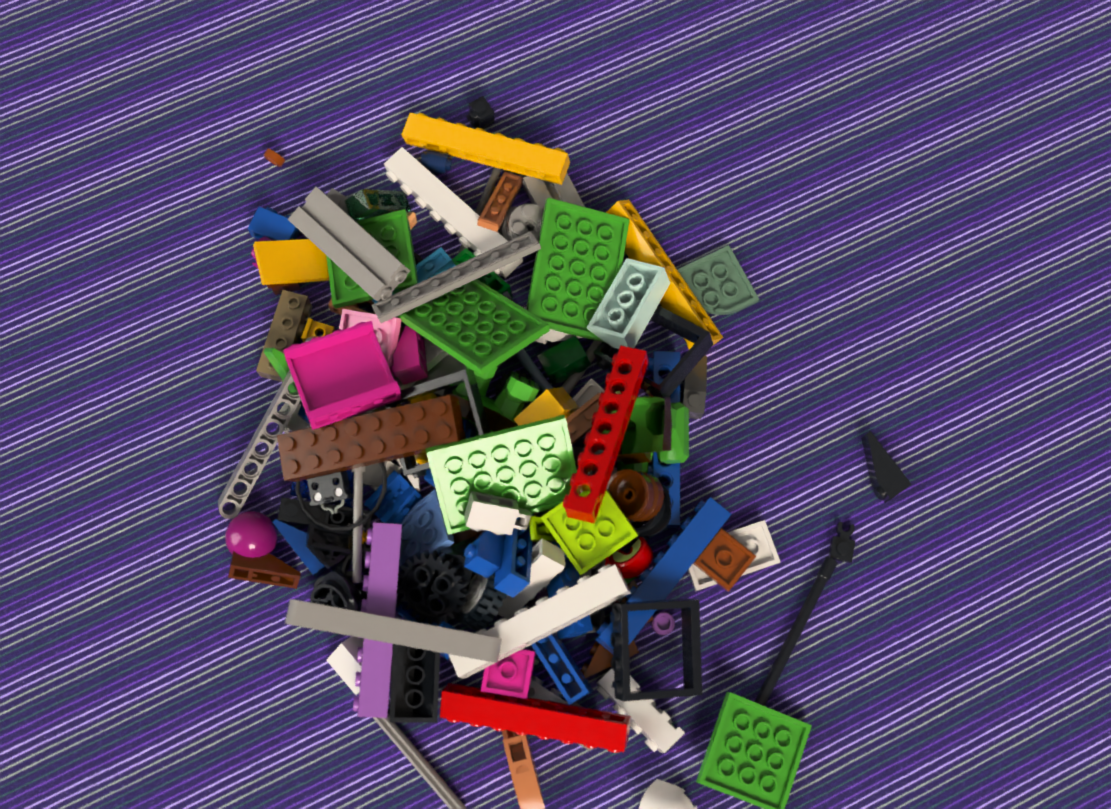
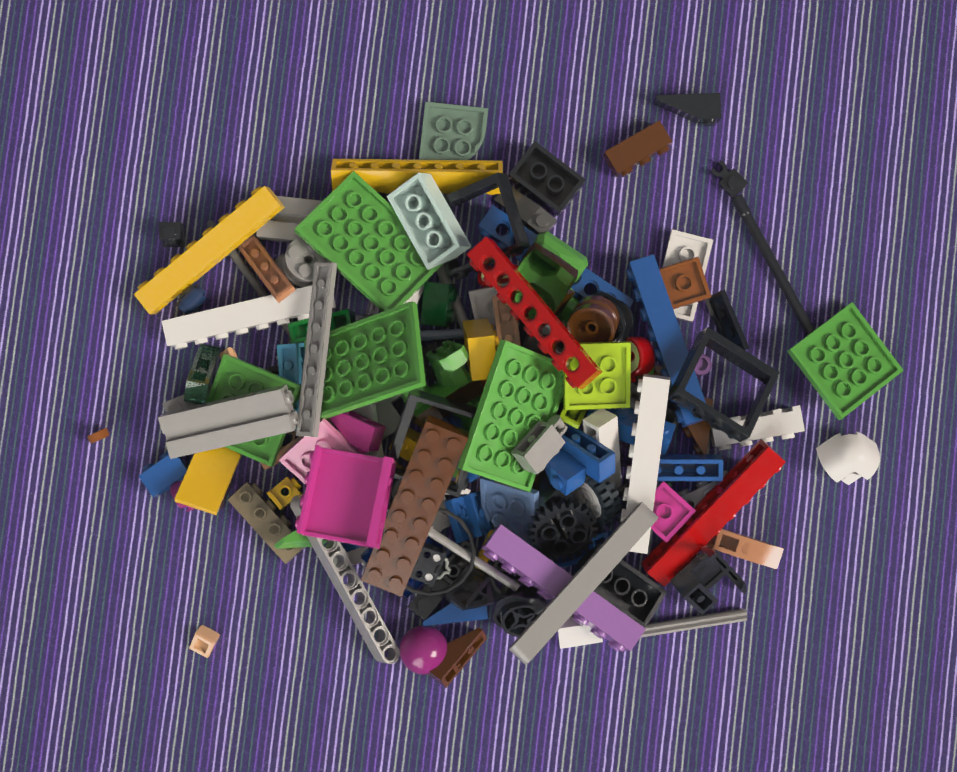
camera: 50 degrees left, 10 degrees up
none -> light nougat slope [189,625,220,658]
none -> black brick [508,141,586,218]
none -> reddish brown brick [603,120,673,177]
none -> black piece [670,547,747,615]
none -> black plate [705,290,750,350]

